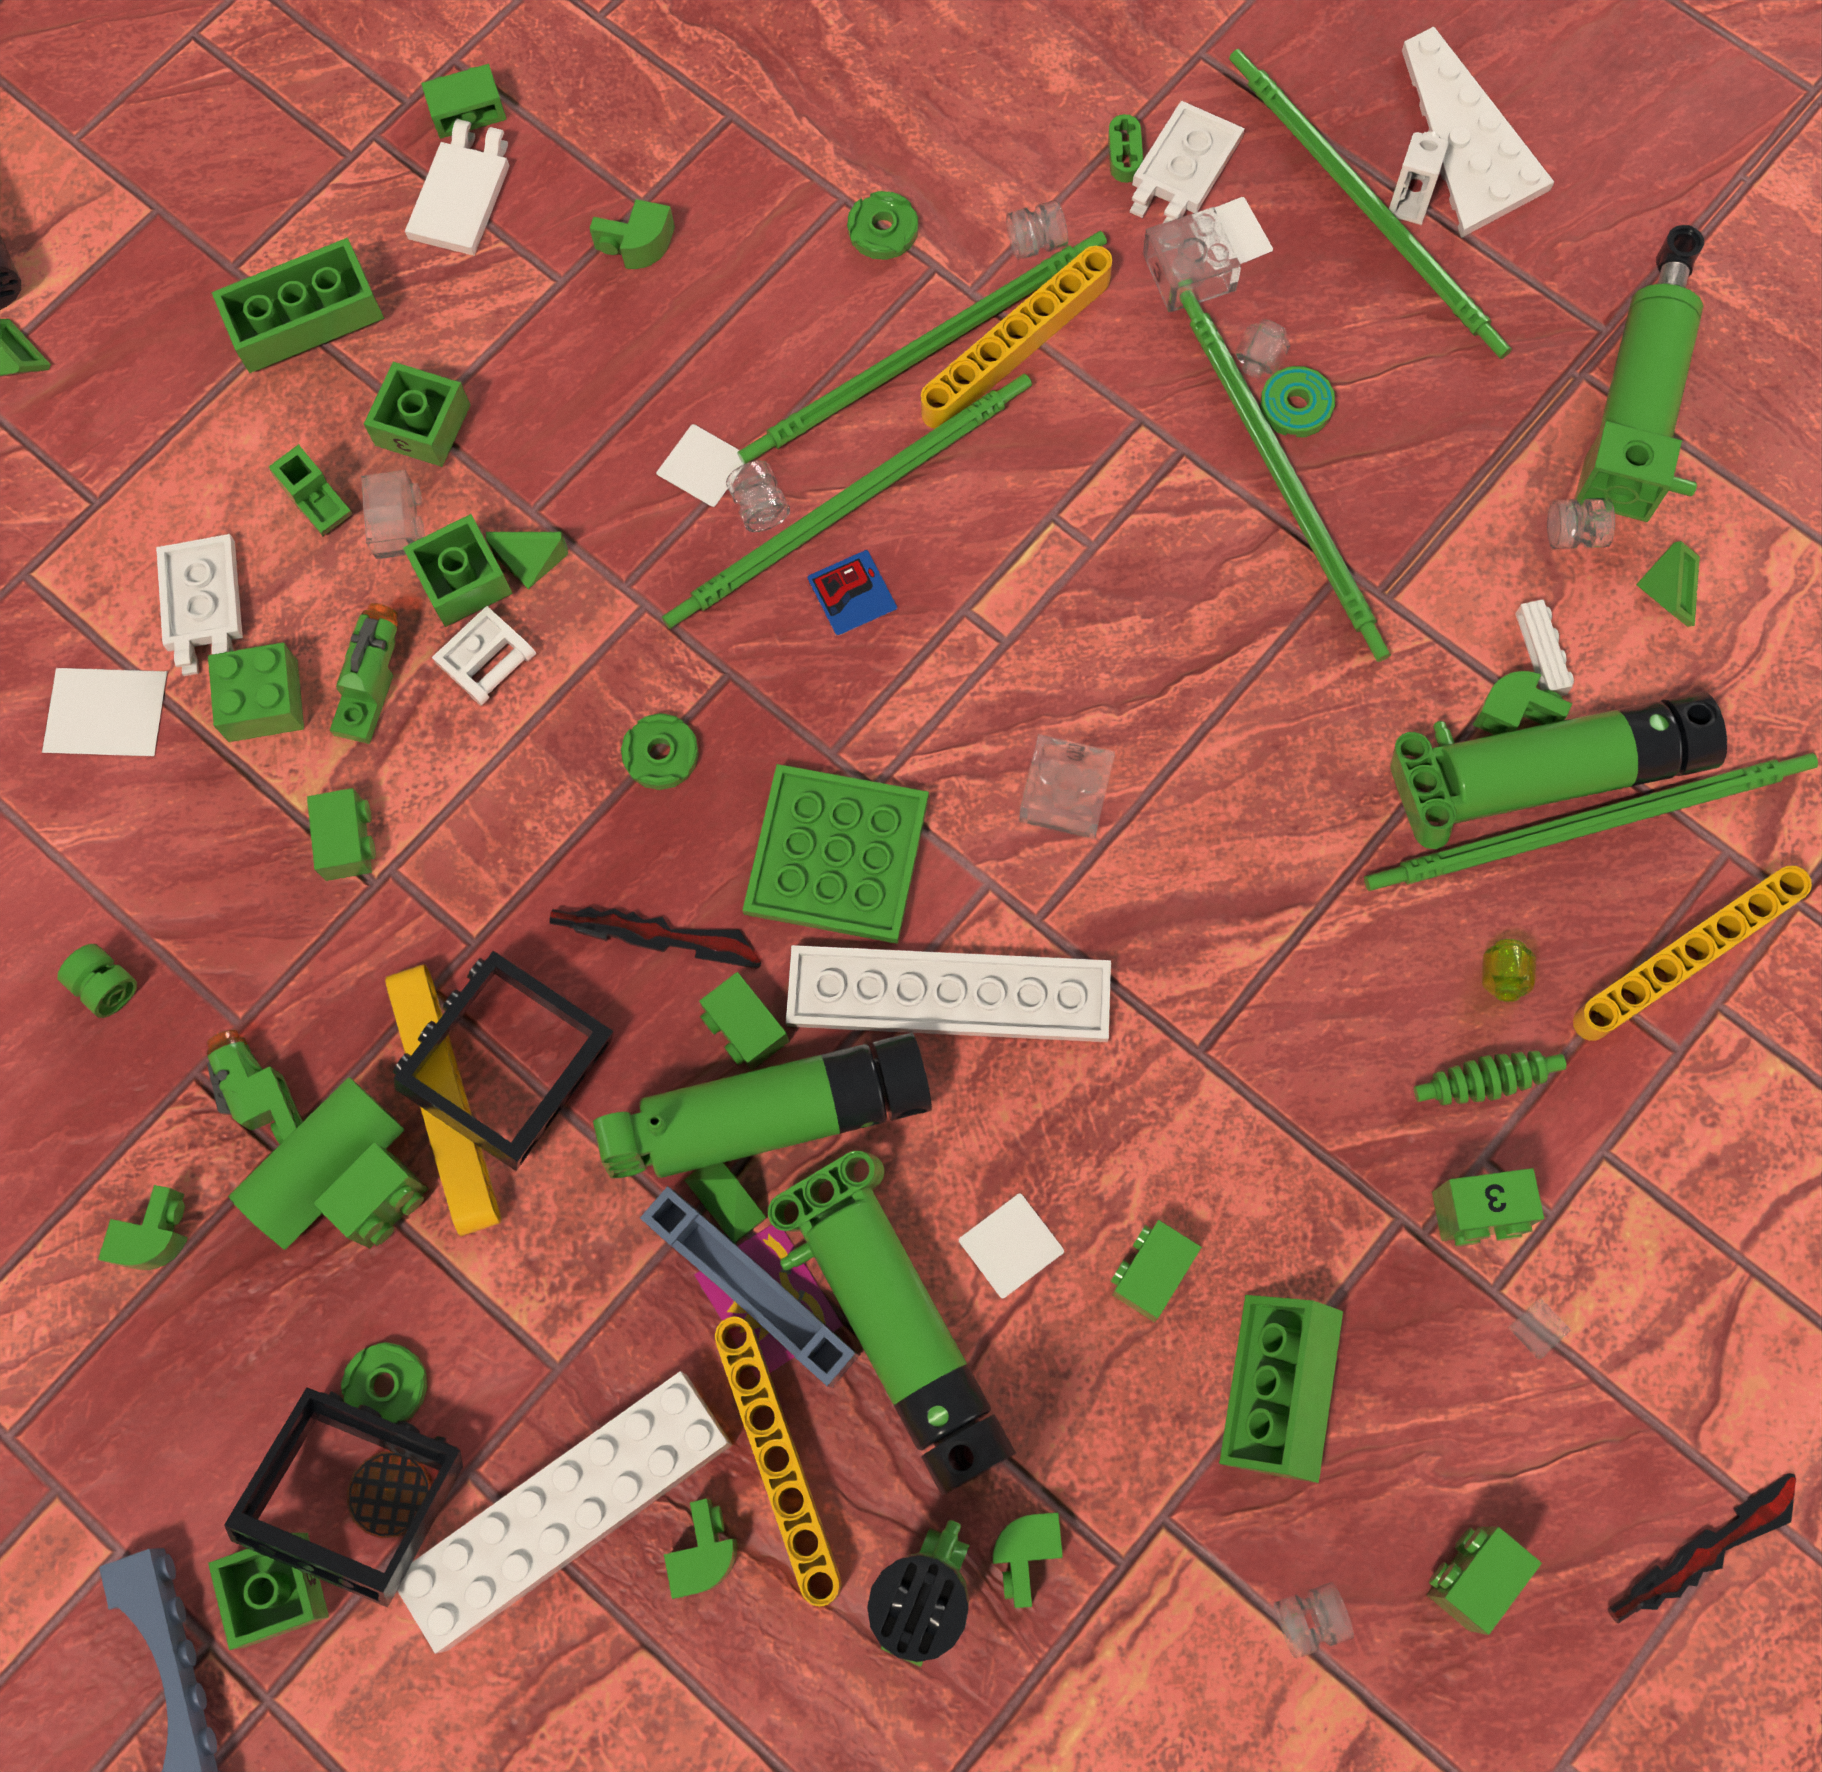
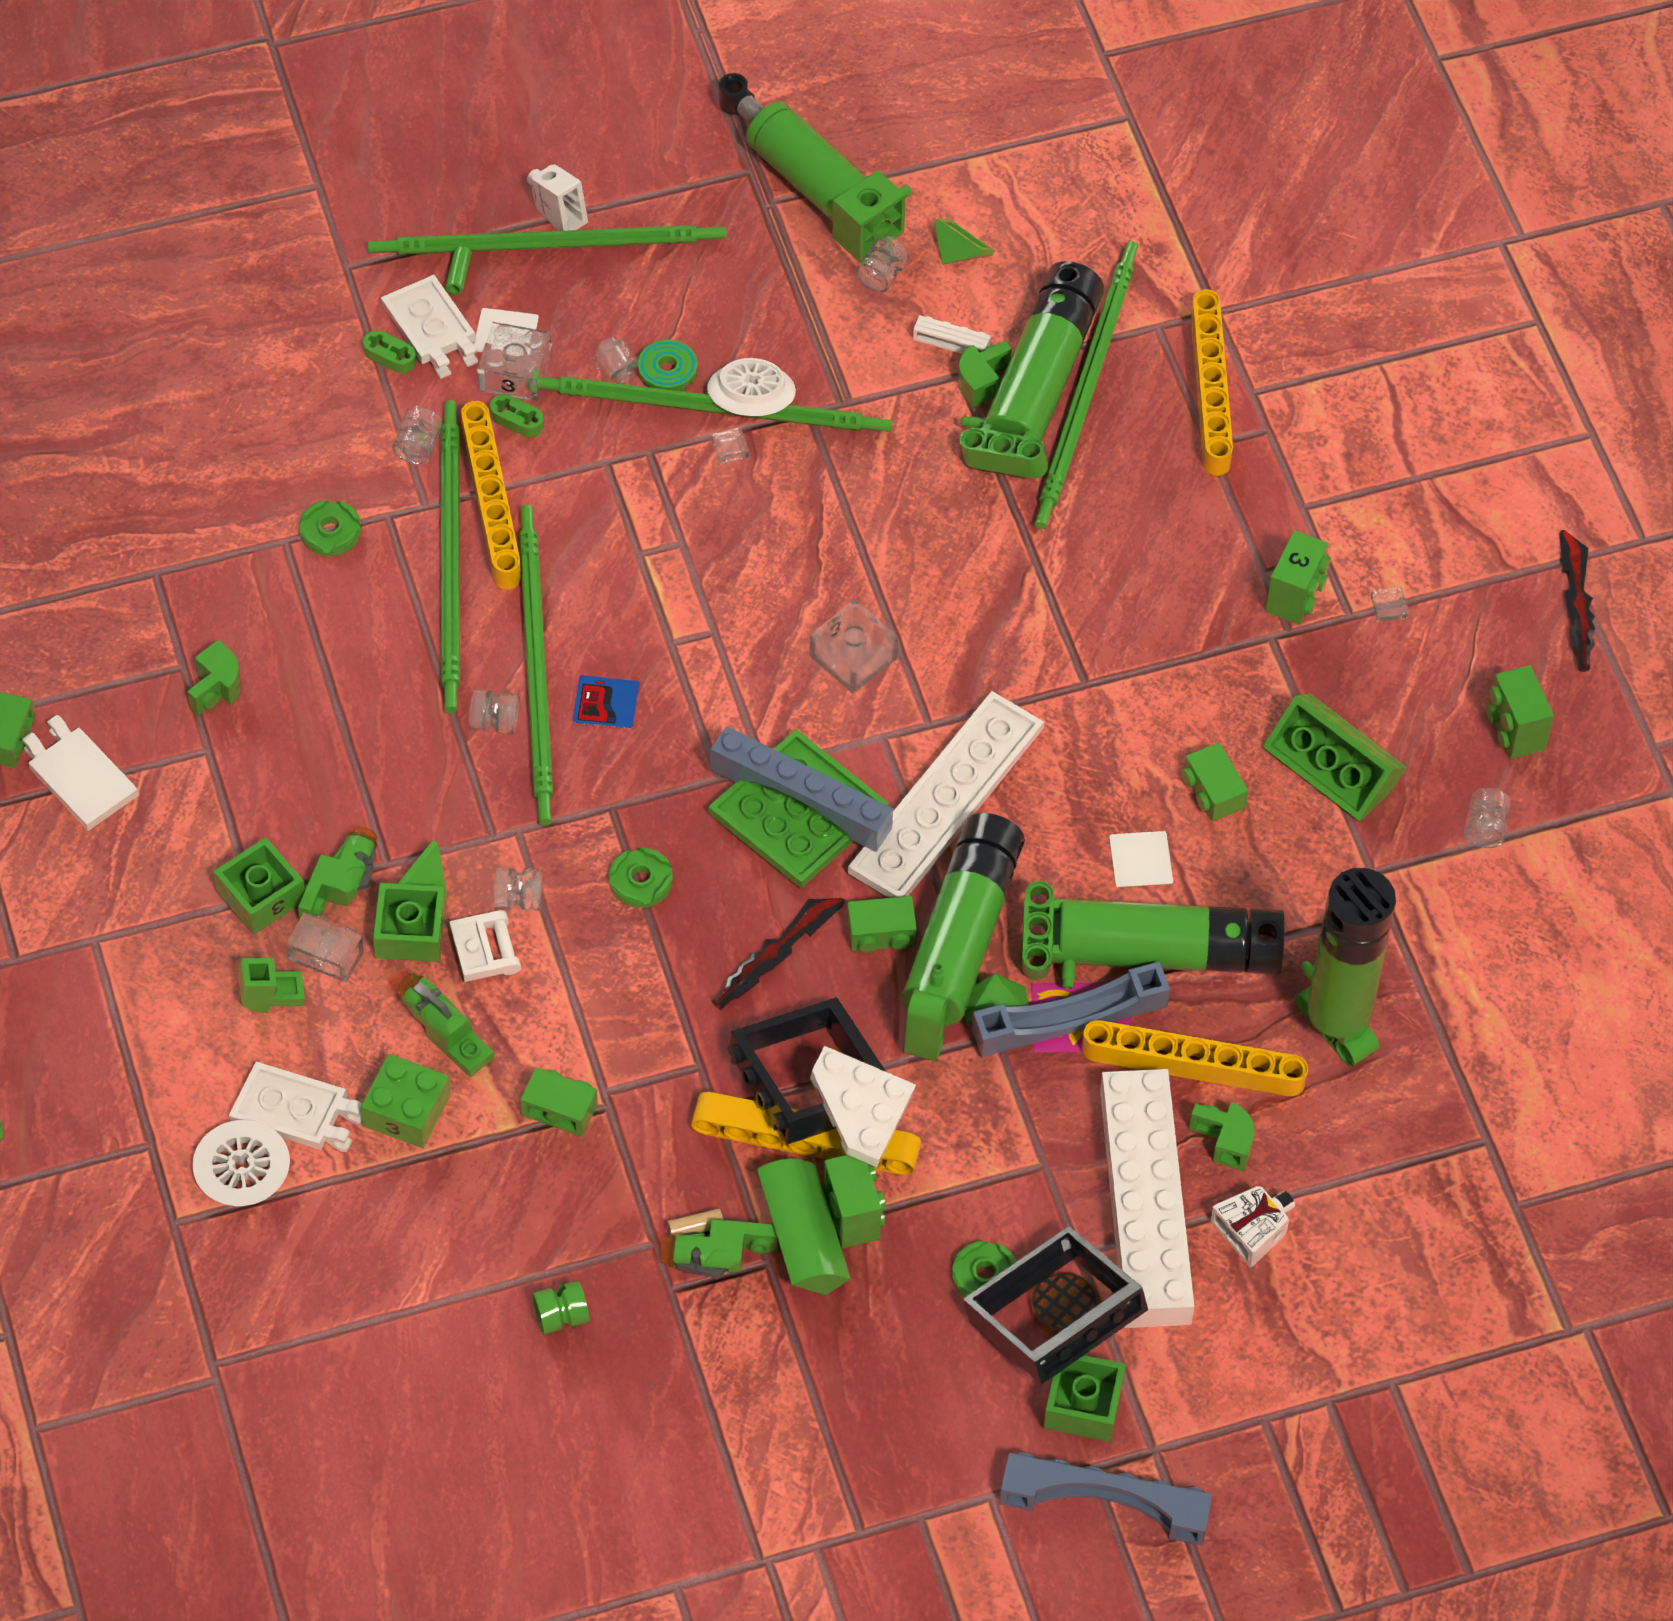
camera: 65 degrees left, 15 degrees down
white sticker [42,668,167,756] -> none
bright green brick [98,1185,188,1270] -> none
bright green brick [211,237,384,373] -> none
white sticker [656,424,745,507] -> none
white wing [1402,27,1554,238] -> none
bright green piece [1414,1050,1566,1105] -> none
clear neon green head [1482,939,1536,1002] -> none
none -> white piece [193,1120,290,1206]
none -> bright green plate [298,826,377,927]
none -> bright green axle [445,246,472,295]
none -> bright green beam [490,394,544,437]
none -> clear wheel [494,867,543,911]
none -> tan axle [667,1208,723,1241]
none -> white piece [708,358,796,416]
none -> sand blue arch [710,726,893,852]
none -> clear tile [712,427,749,464]
none -> white plate [810,1046,916,1167]
none -> white torso [1211,1186,1295,1268]

